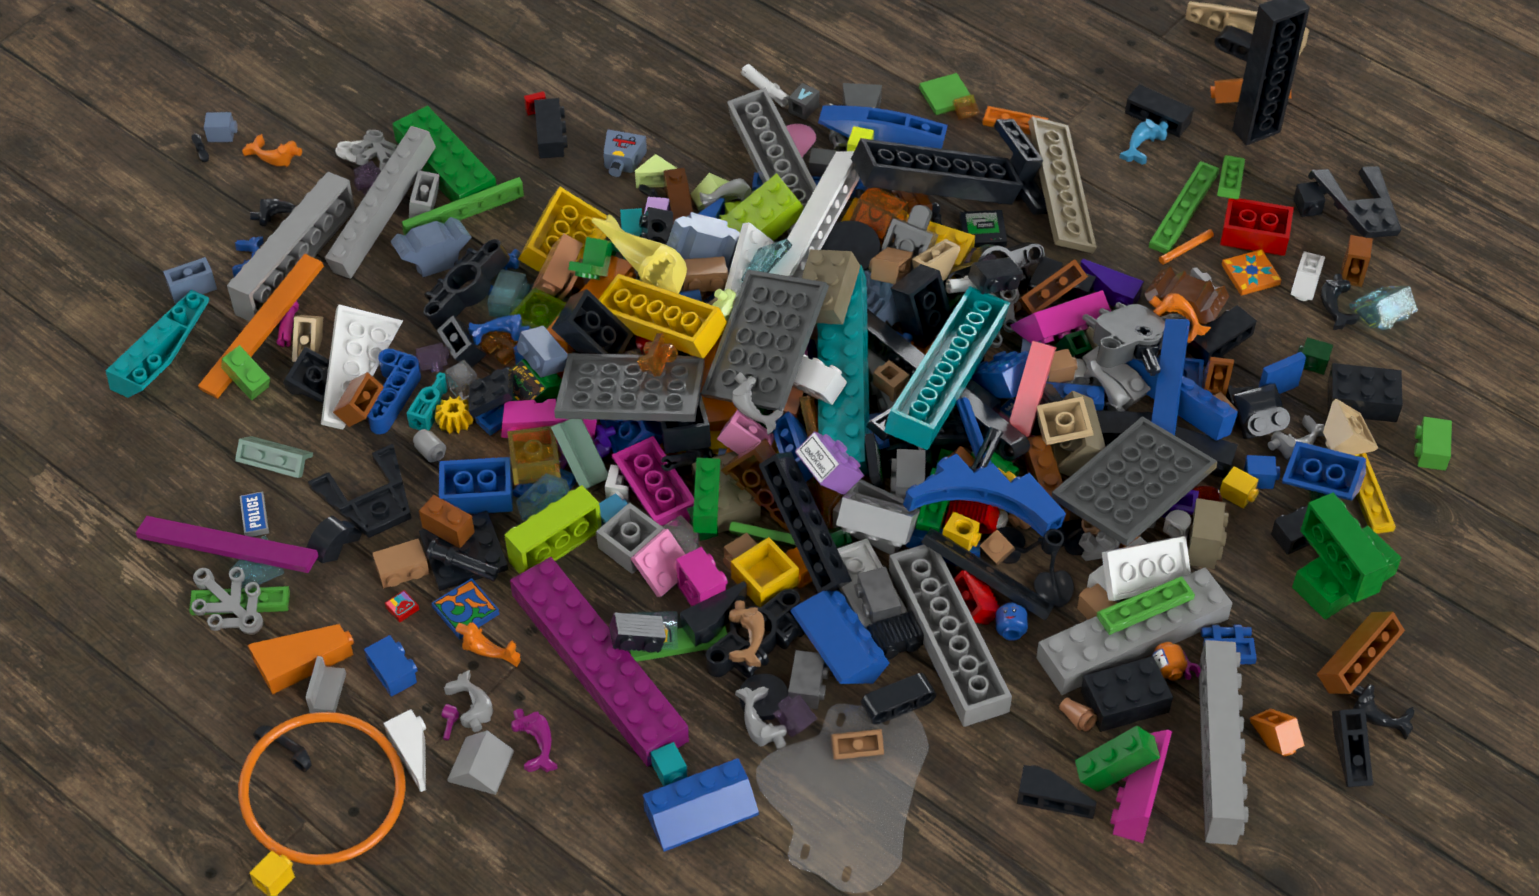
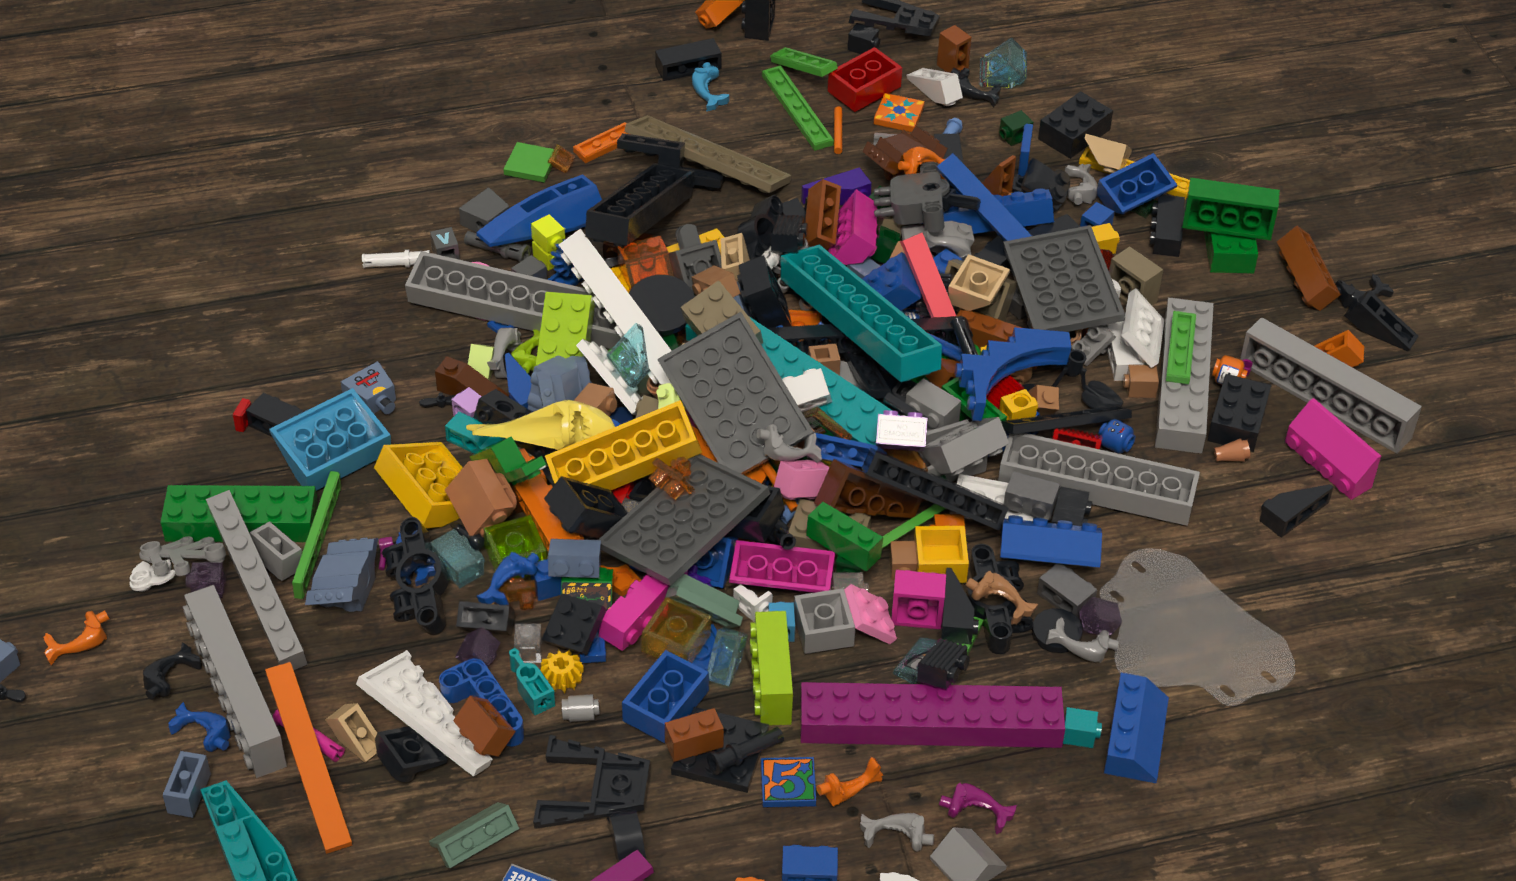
camera: 55 degrees left, 5 degrees down
bright green brick [221,345,270,401] -> none
medium nougat brick [372,538,429,589] -> none
red tile [385,590,419,623] -> none
magenta hand [442,704,459,741] -> none
yellowish green slope [635,154,677,188] -> none
medium nougat slope [830,729,884,760] -> none
black beam [861,673,936,725] -> none
tile [959,210,1007,248] -> none
green brick [1075,726,1160,792] -> none
blue plate [1201,625,1257,664] -> none
bright green brick [1414,417,1452,471] -> none
none -> dark azure slope [269,388,391,491]
none -> medium blue pin [942,118,963,134]

